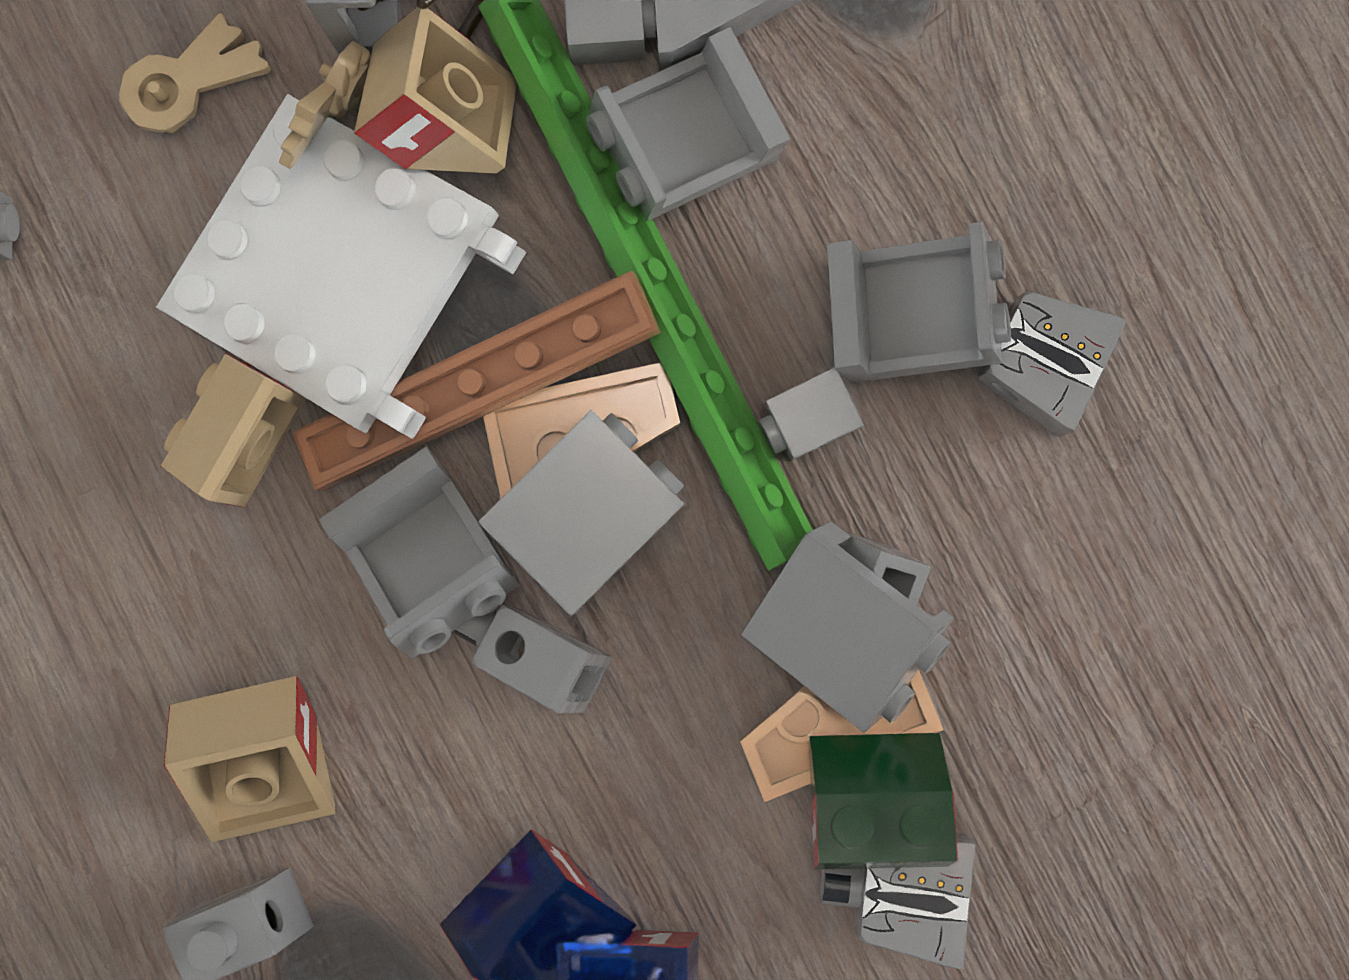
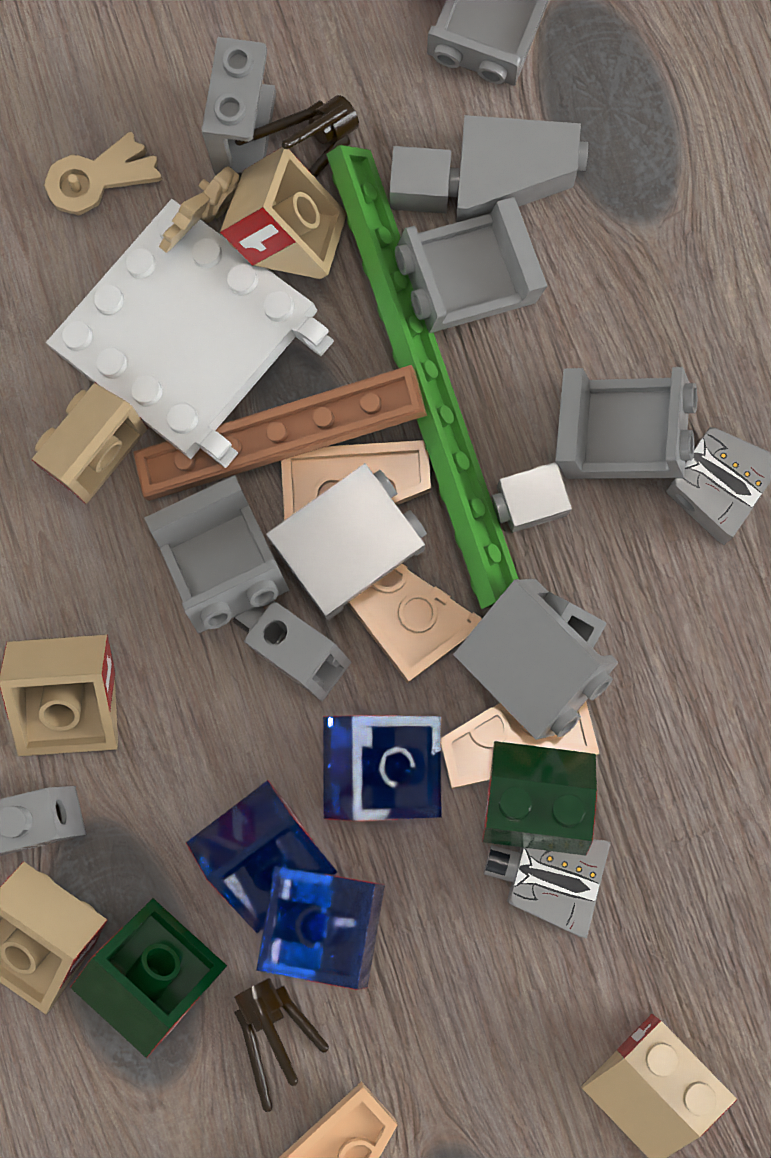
camera: 10 degrees right, 5 degrees down
none -> clear blue slope [323,715,442,821]
none -> light nougat wing [347,564,482,684]

